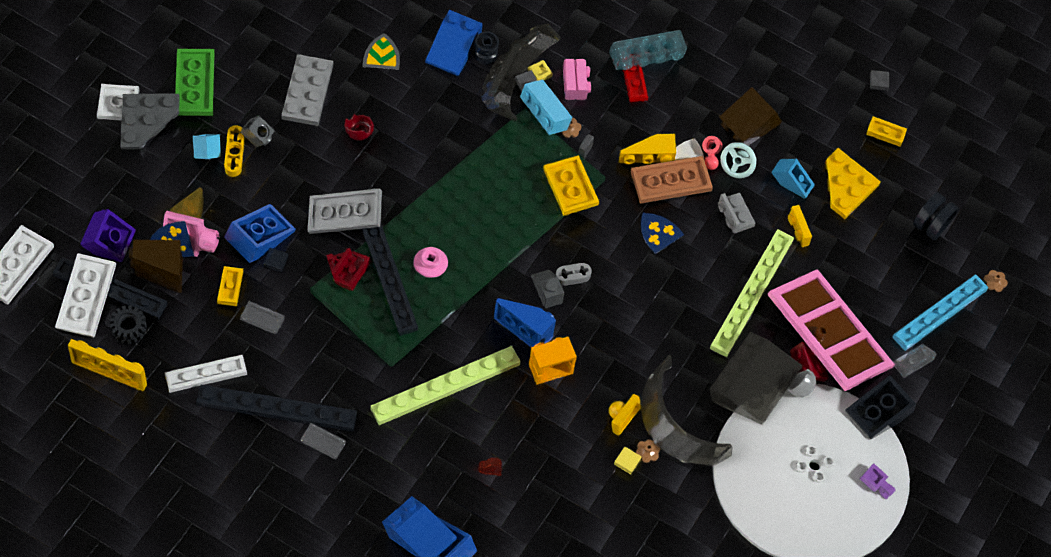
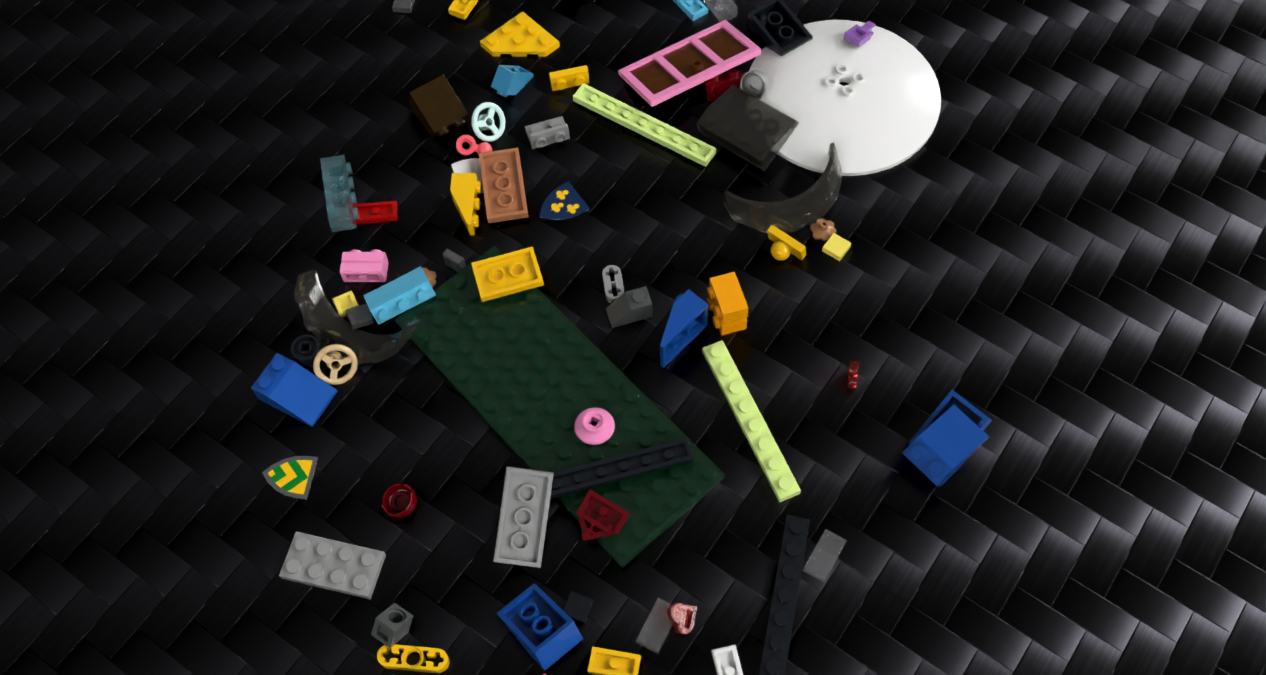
camera: 75 degrees left, 0 degrees up
none -> tan piece [313,344,358,385]
none -> clear red tile [667,603,697,634]

